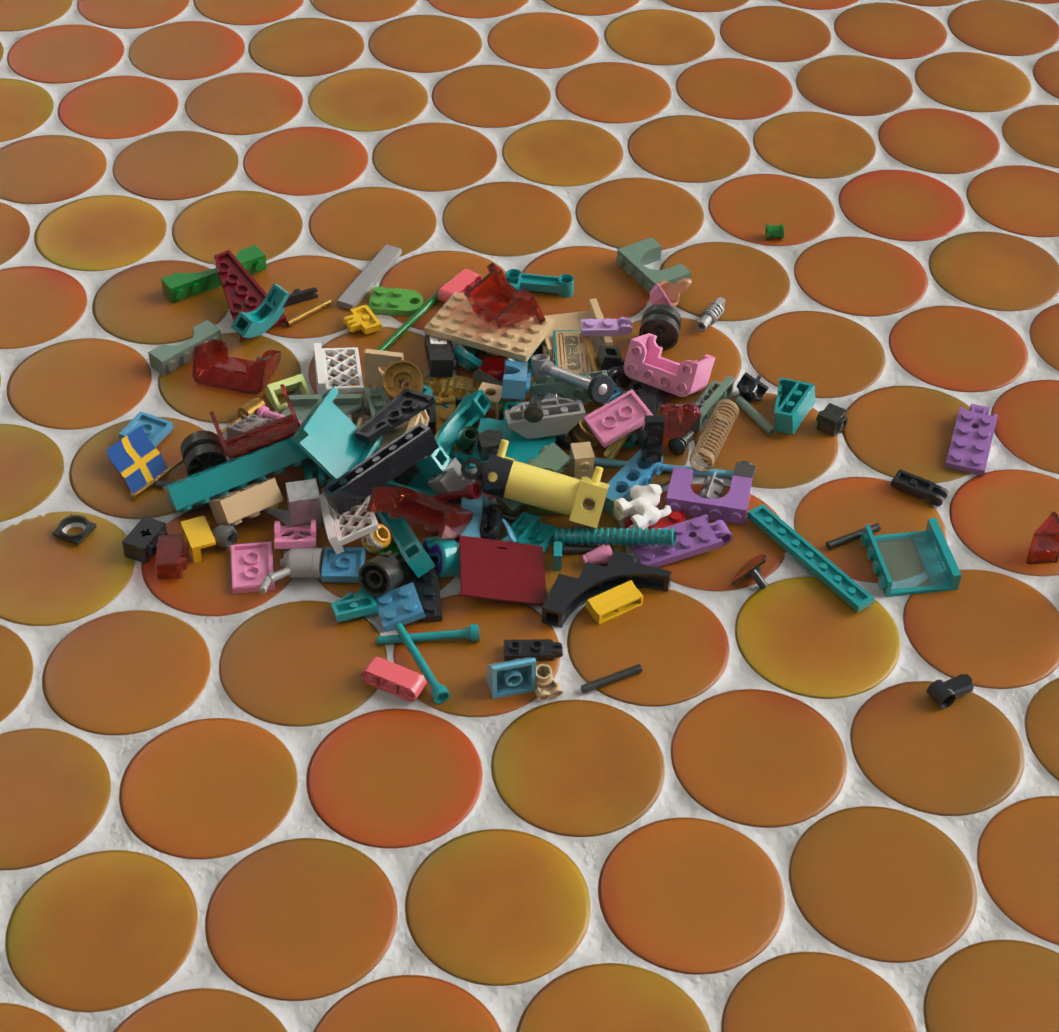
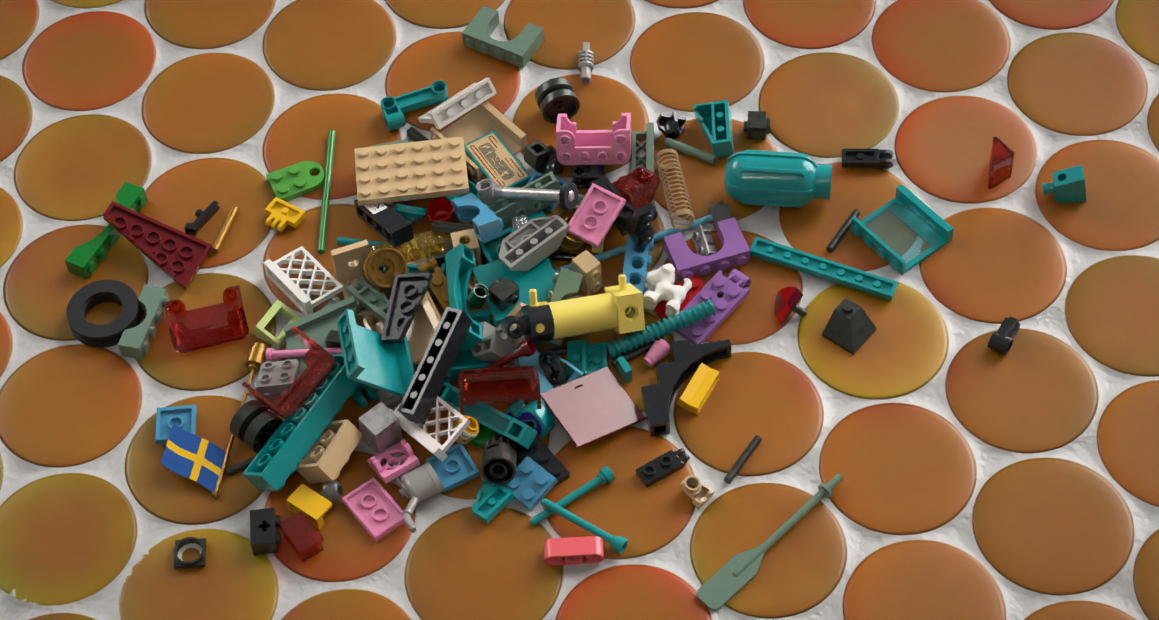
camera: 25 degrees left, 10 degrees up
teal arch [231,283,290,338] -> none
light grey tile [337,244,402,309] -> none
coral beam [437,269,482,303] -> none
clear red windscreen [464,263,546,329] -> none
medium azure slope [486,657,536,699] -> none
pearl dark grey pin [524,394,544,423] -> none
lavender hinge [580,317,633,336] -> none
pearl gold bar [582,336,600,372] -> none
piece [649,278,692,308] -> none
medium lavender hinge [945,403,998,476] -> none
none -> black tyre [66,280,142,348]
none -> white fence [417,78,497,129]
none -> sand green piece [697,473,843,611]
none -> teal piece [724,150,832,208]
none -> pearl dark grey slope [822,297,876,355]

